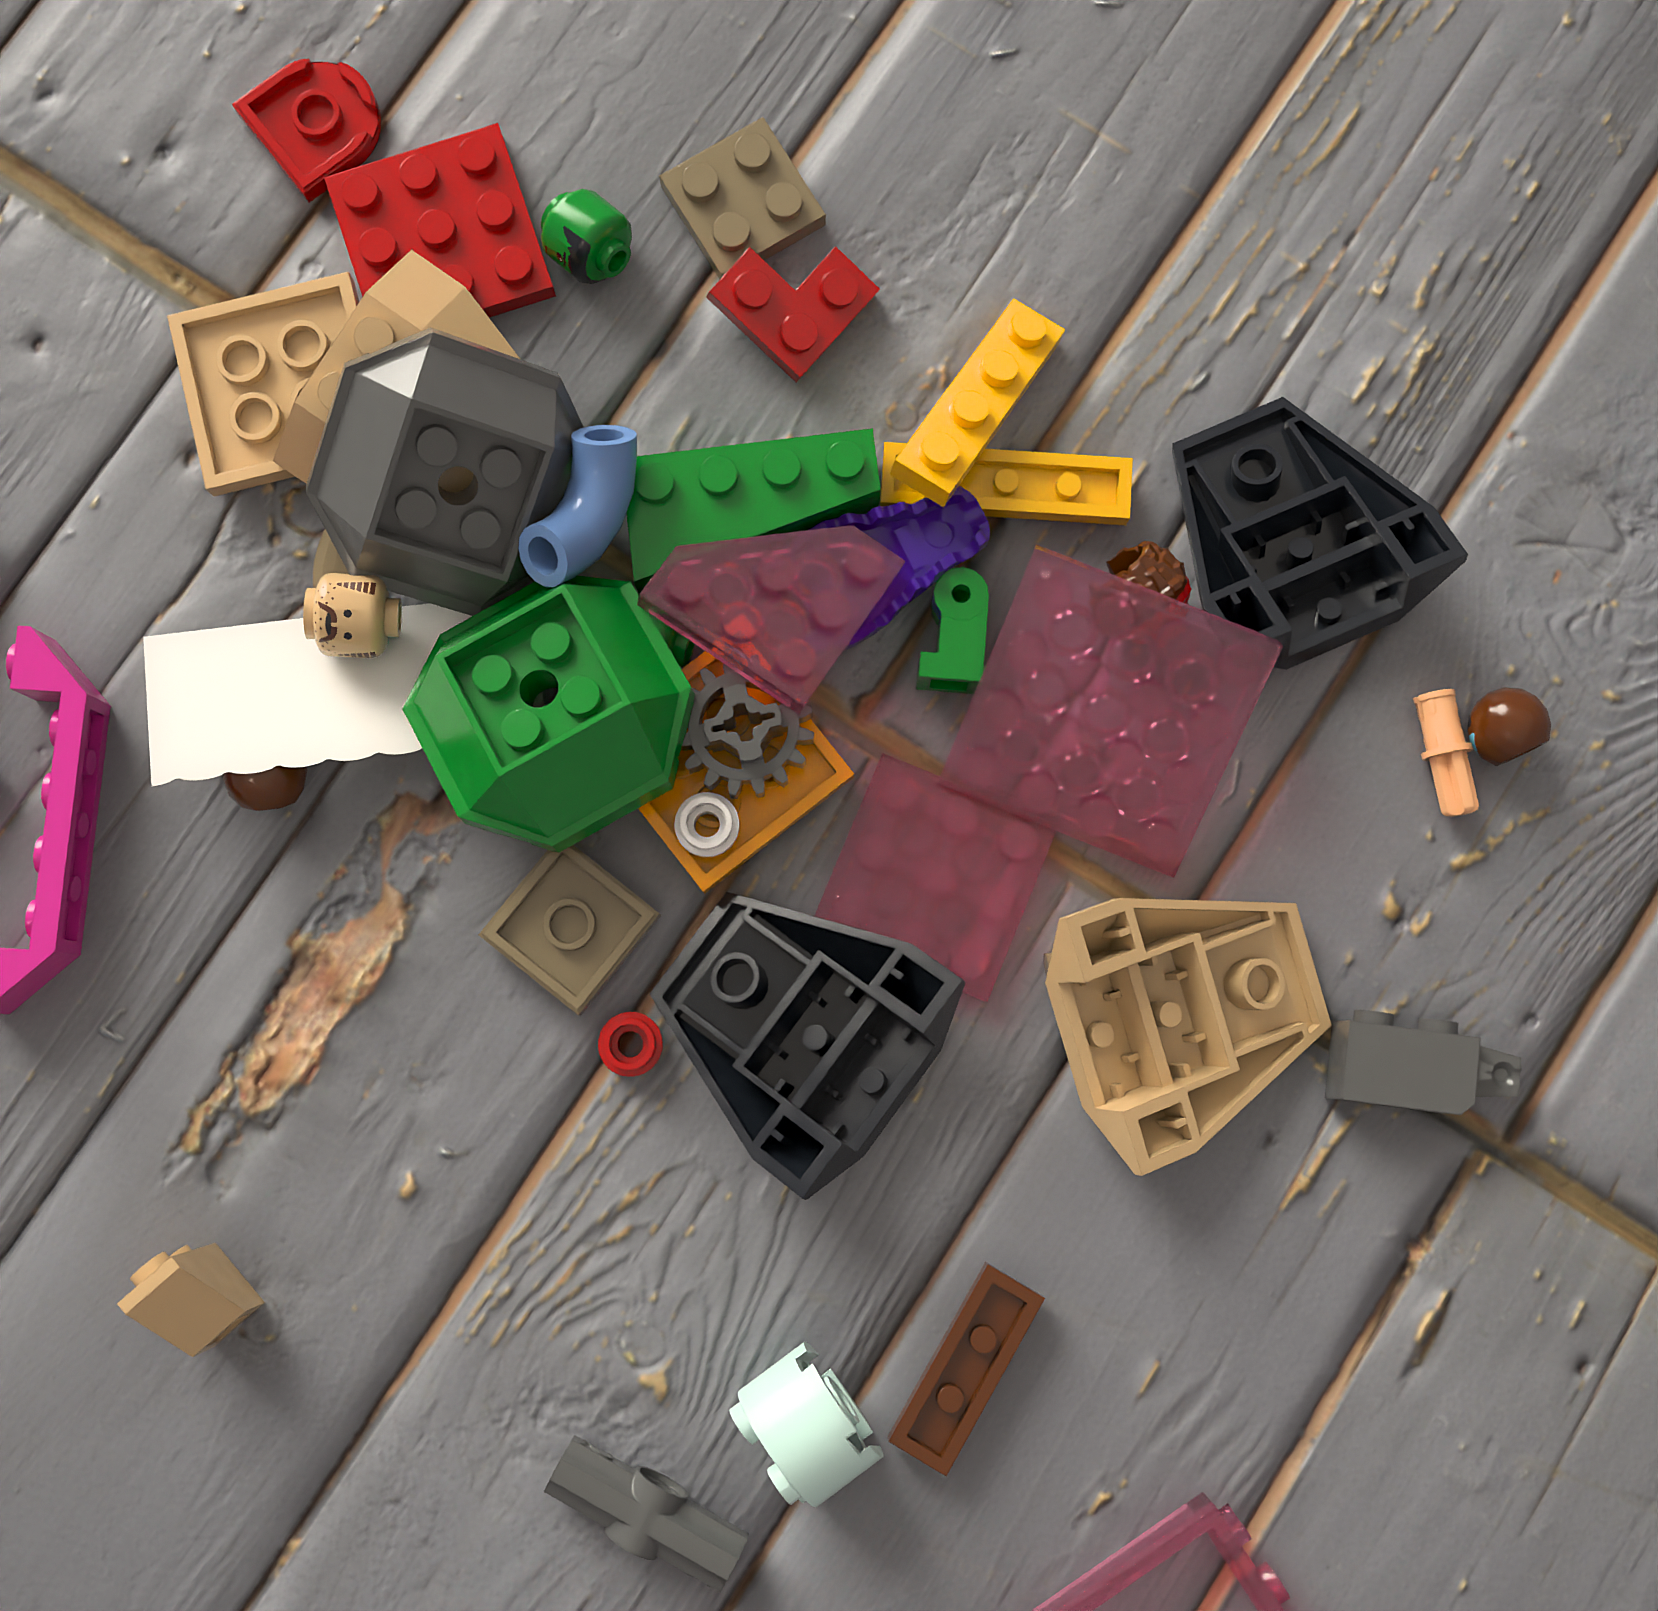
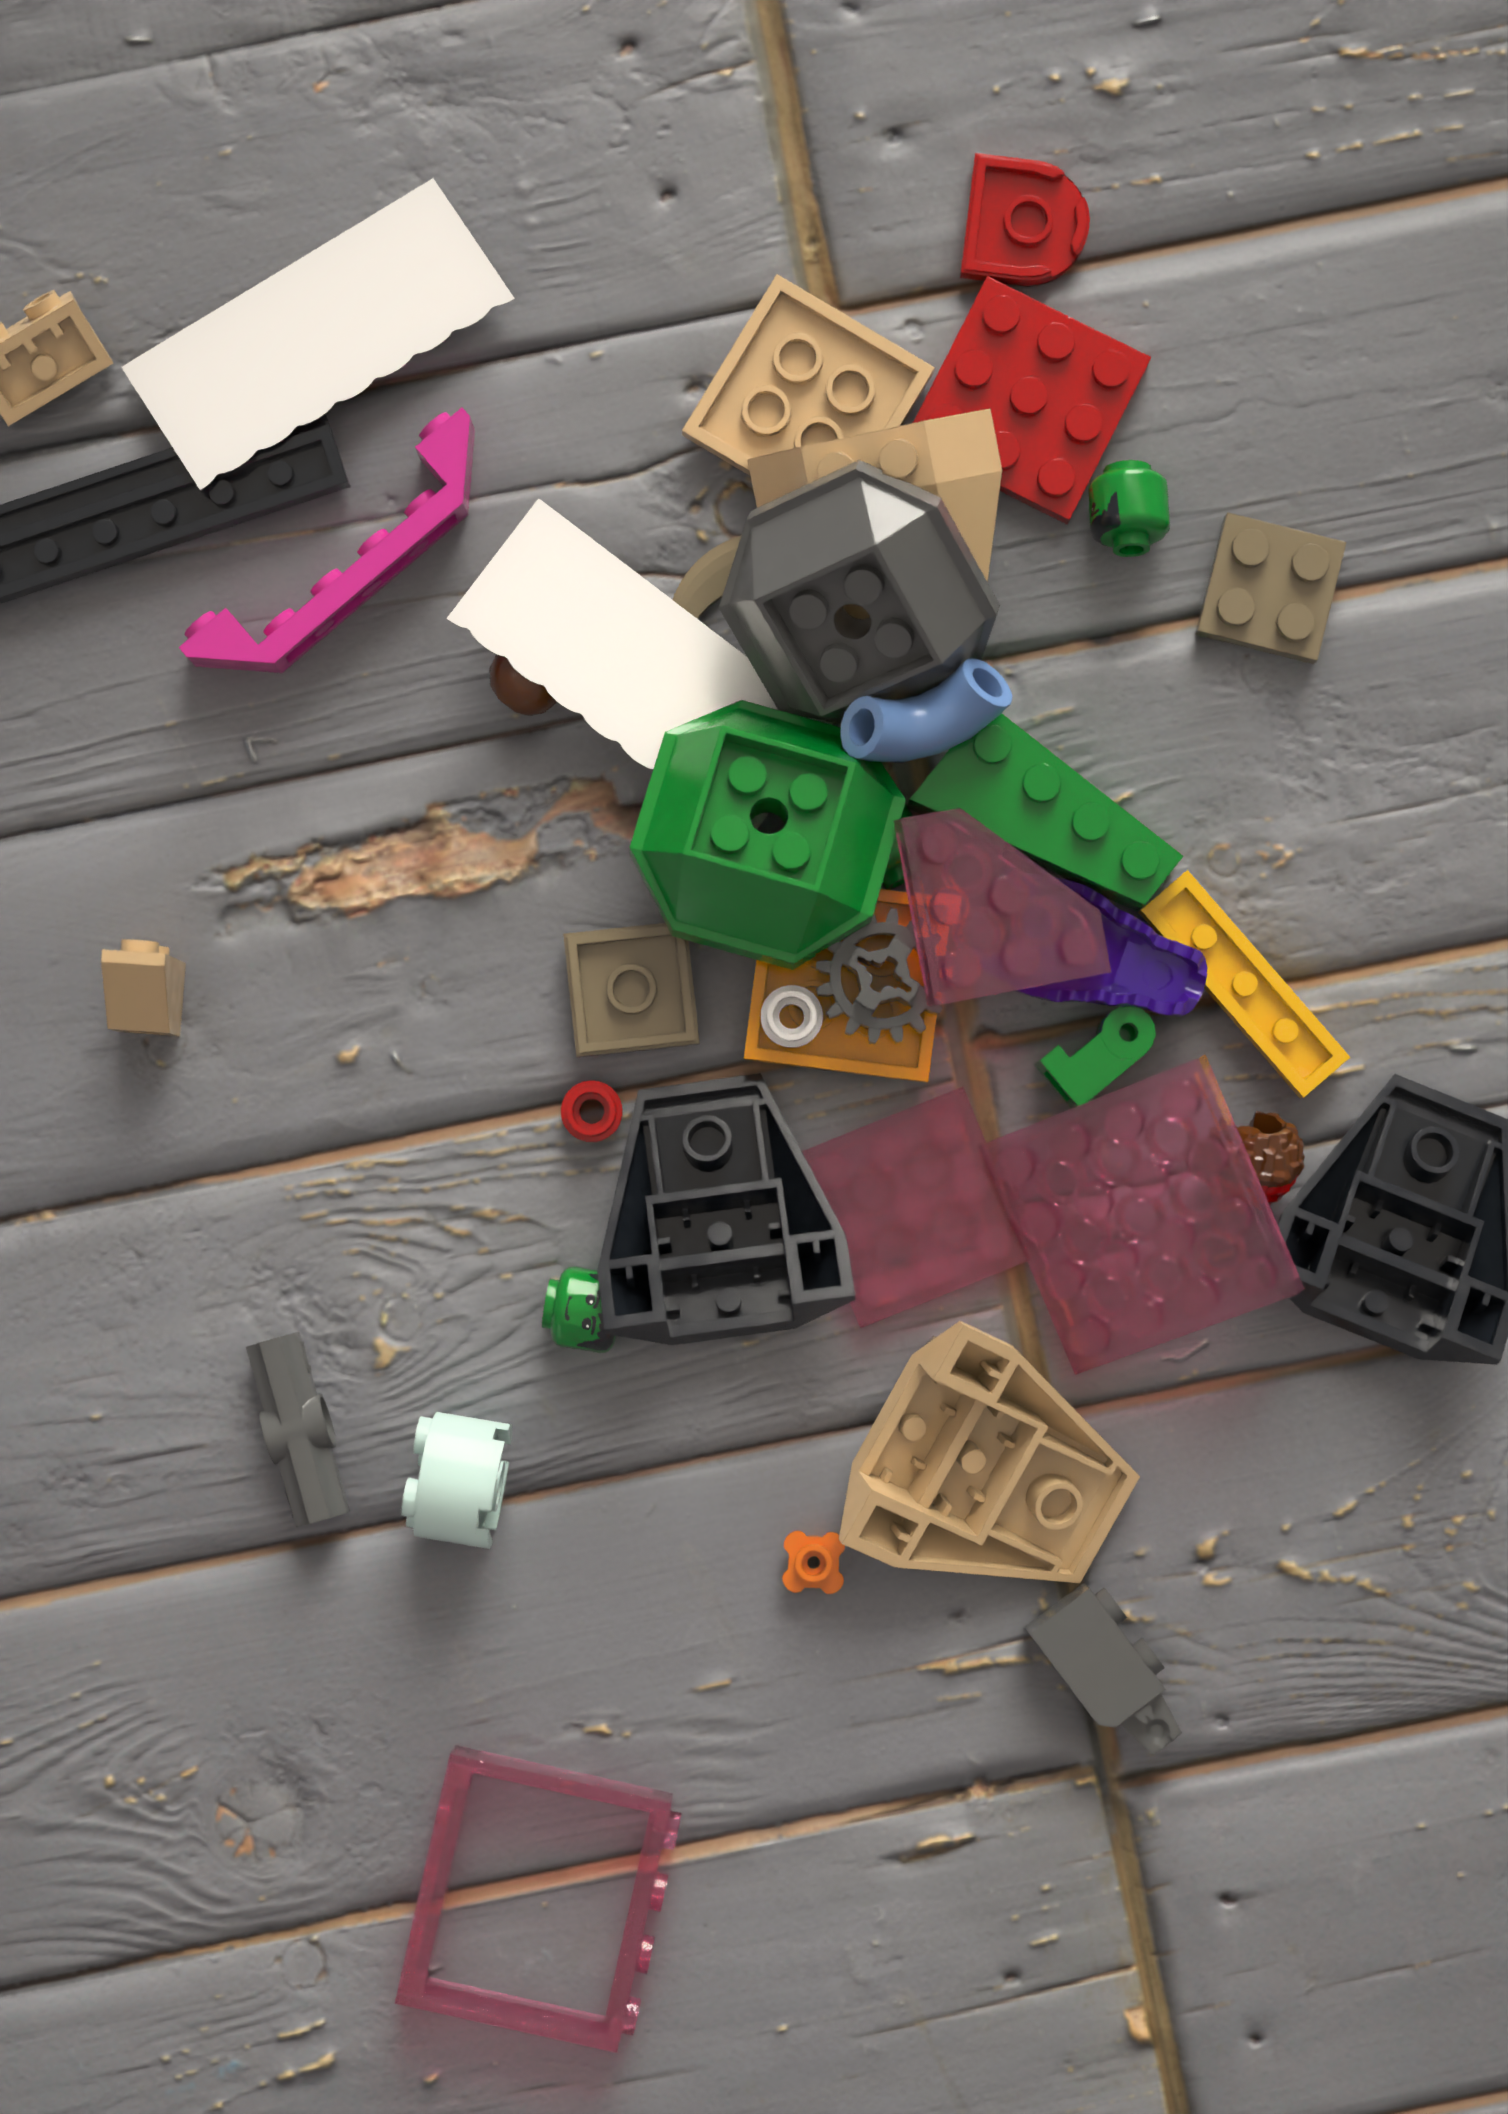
camera: 50 degrees right, 5 degrees up
tan head [303,573,402,658] -> none
red plate [706,246,880,383] -> none
reddish brown plate [887,1261,1045,1476] -> none
yellow plate [890,298,1066,507] -> none
light nougat axle [1413,689,1479,817] -> none
reddish brown piece [1467,687,1551,766] -> none
none -> green head [542,1267,616,1353]
none -> orange plate [782,1530,845,1594]

